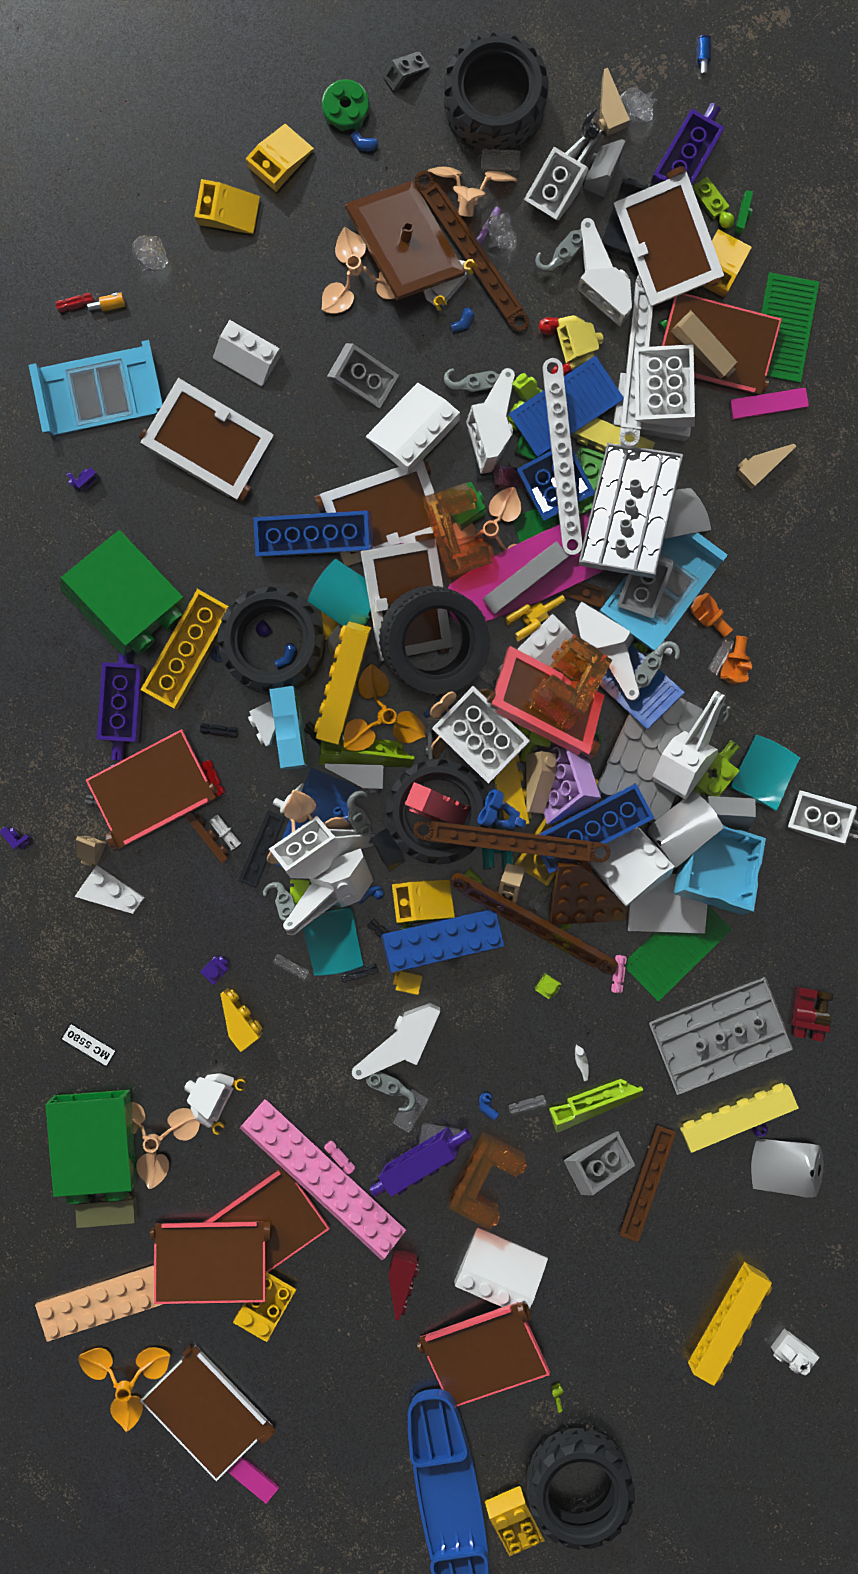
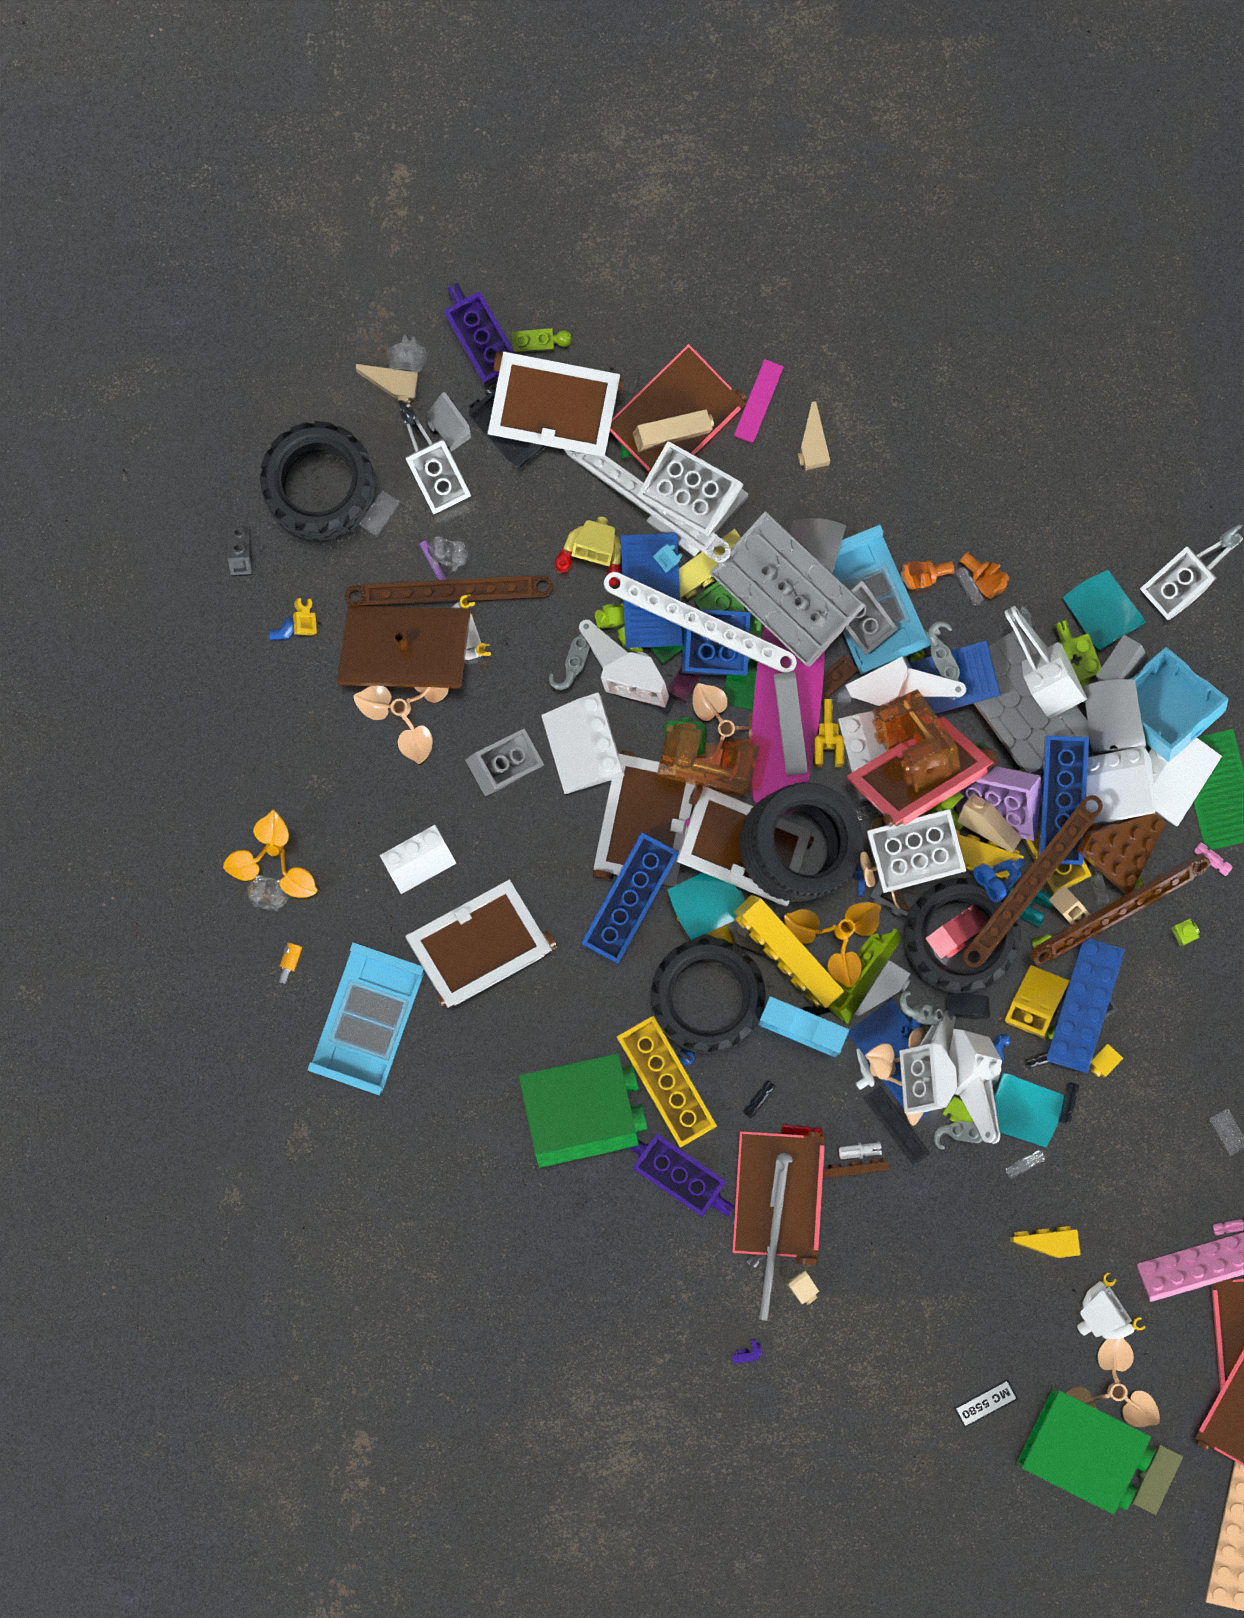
camera: 60 degrees left, 5 degrees down
red axle [56,293,94,312] -> none
dark purple bracket [67,468,100,492] -> none
white wing [75,865,145,914] -> none
yellow slope [194,179,260,235] -> none
dark purple bracket [200,955,230,985] -> none
yellow slope [246,124,314,192] -> none
white slope [248,701,276,747] -> none
dark purple hinge [255,620,272,637] -> none
blue arm [274,643,297,669] -> none
green plate [322,79,370,131] -> none
white slope [352,1003,440,1112] -> none
light nougat plant [428,167,517,217] -> none
blue arm [450,308,474,333] -> none
white slope [535,218,632,326] -> none
clear blue piece [697,35,711,75] -> none
yellow slope [703,229,752,298] -> none
green plate [734,190,753,235] -> none
green window [761,272,819,383] -> none
none -> light orange plant [223,809,318,898]
none -> yellow plate [293,598,317,635]
none -> medium azure tile [653,544,682,573]
none -> light grey bar [759,1152,793,1321]

